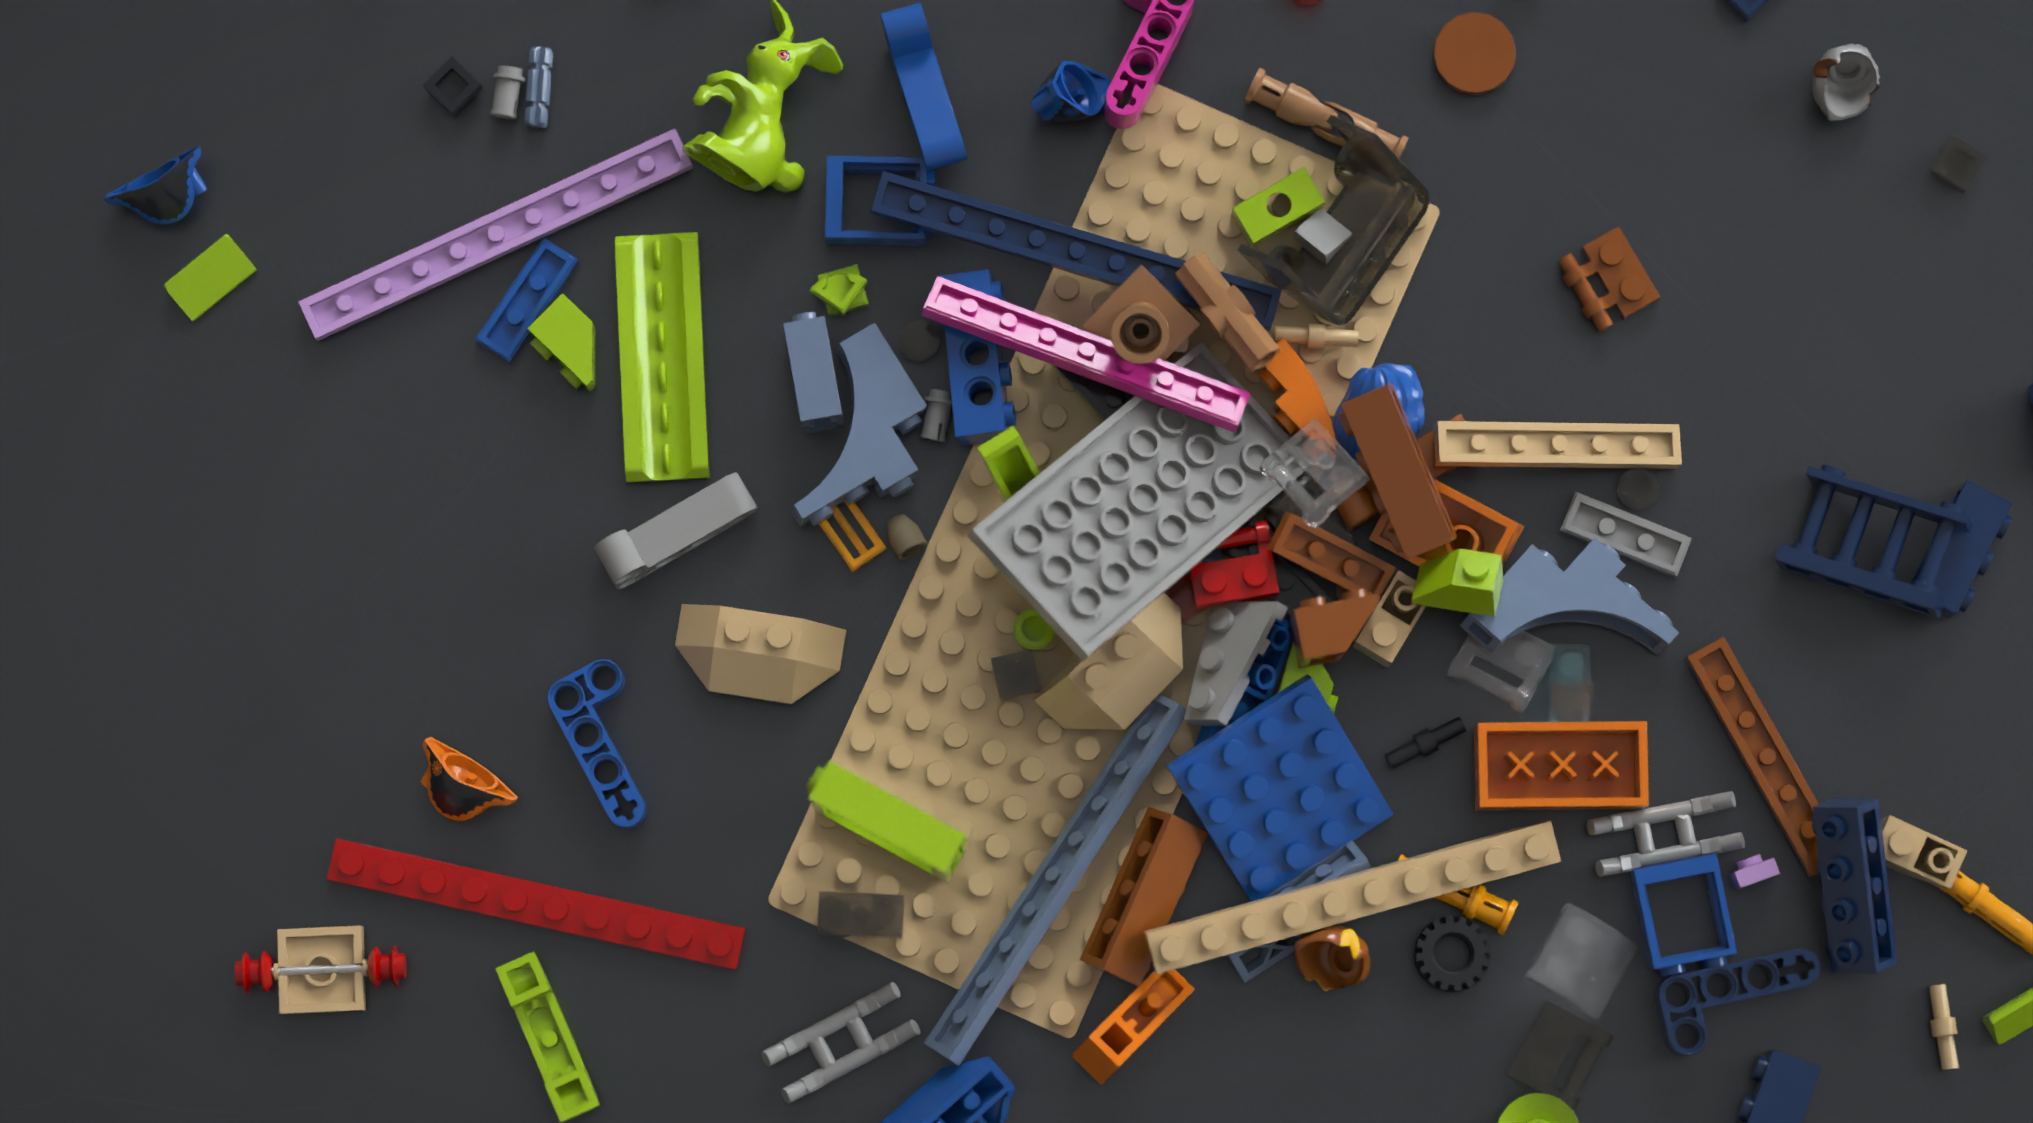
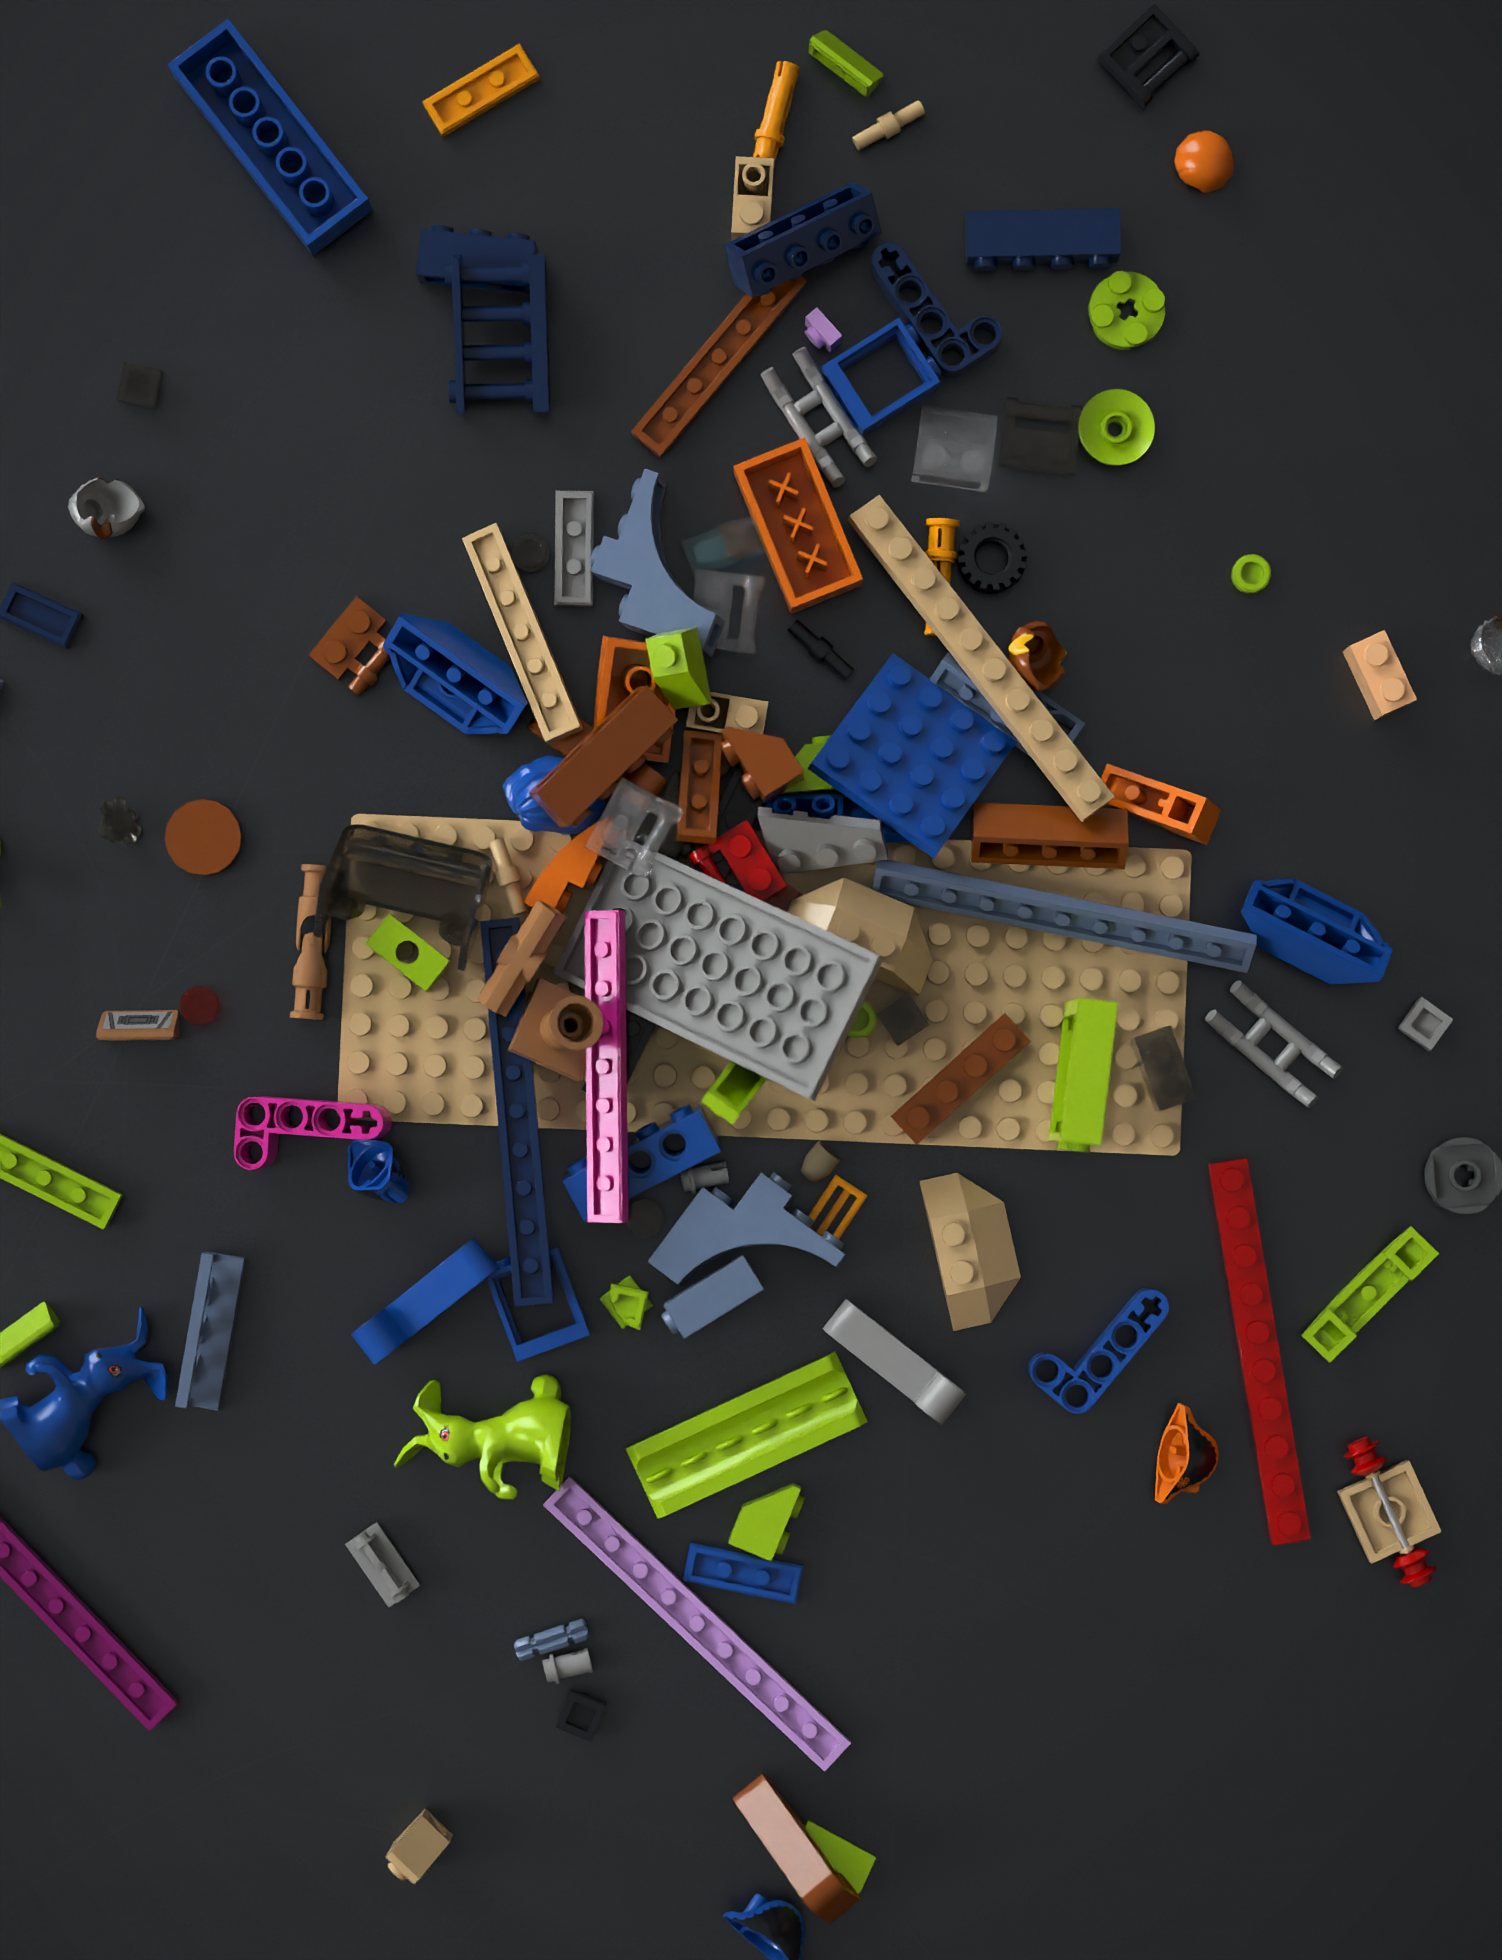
camera: 110 degrees left, 5 degrees up
light grey slope [1294,208,1353,265] -> none
none -> blue wedge [383,613,528,734]
none -> beam [733,1773,861,1925]
none -> dark orange plate [890,1013,1031,1145]

